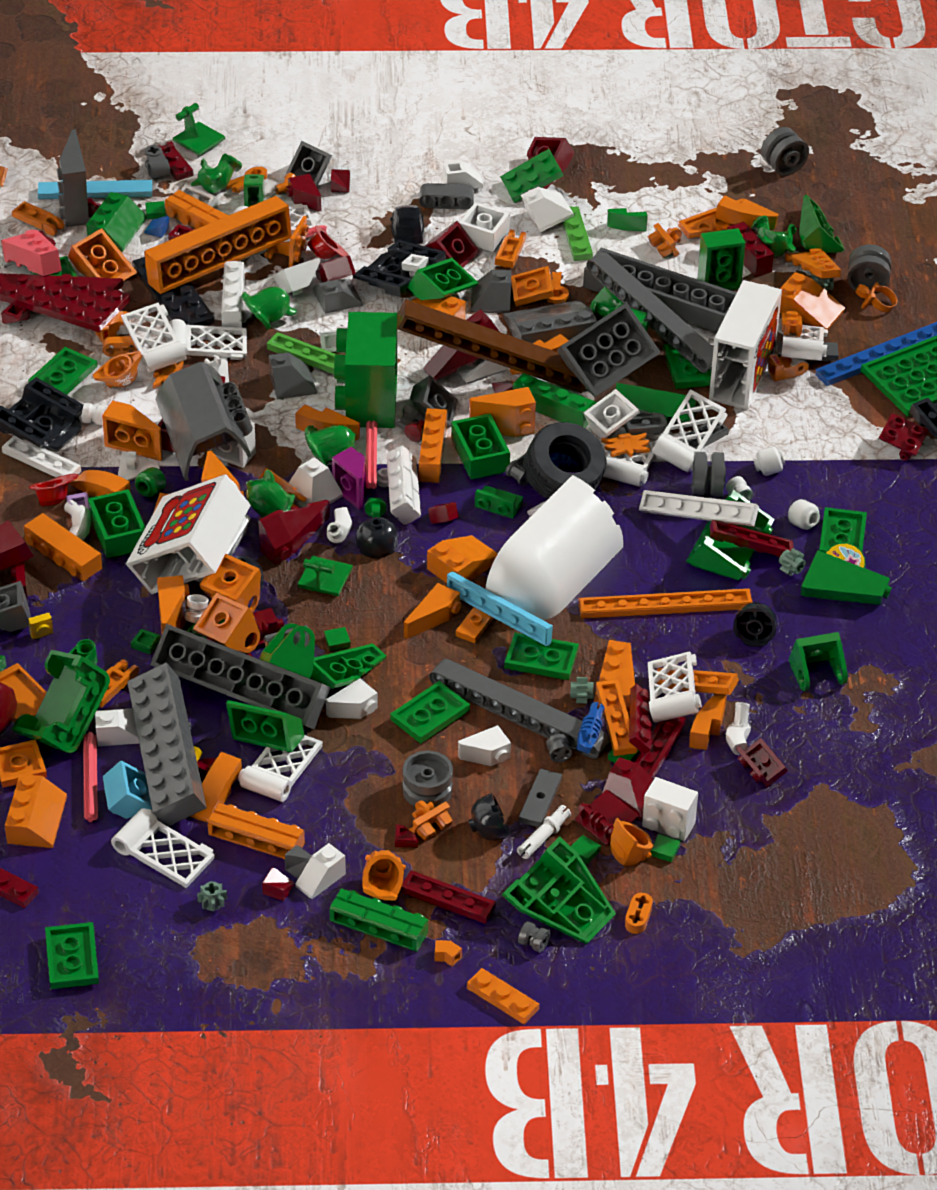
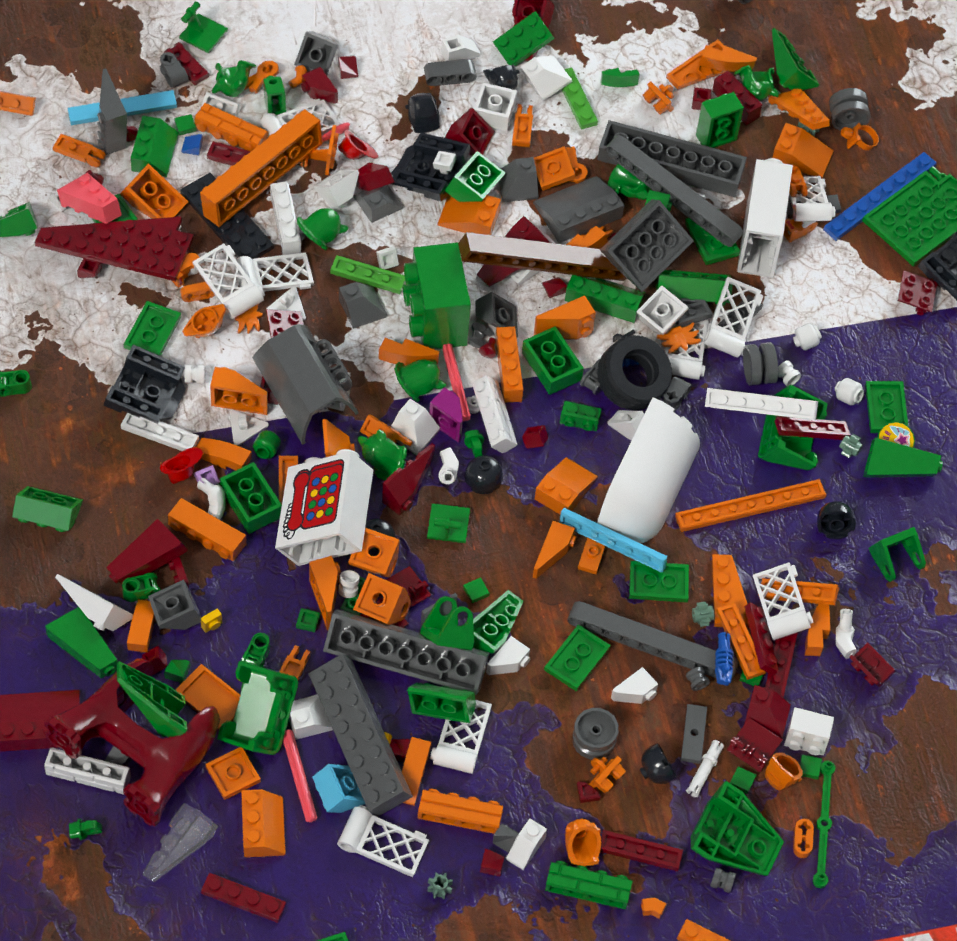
camera: 15 degrees left, 15 degrees up
none -> black helmet [483,65,520,90]
none -> dark grey piece [662,376,692,412]
none -> green piece [812,761,836,888]

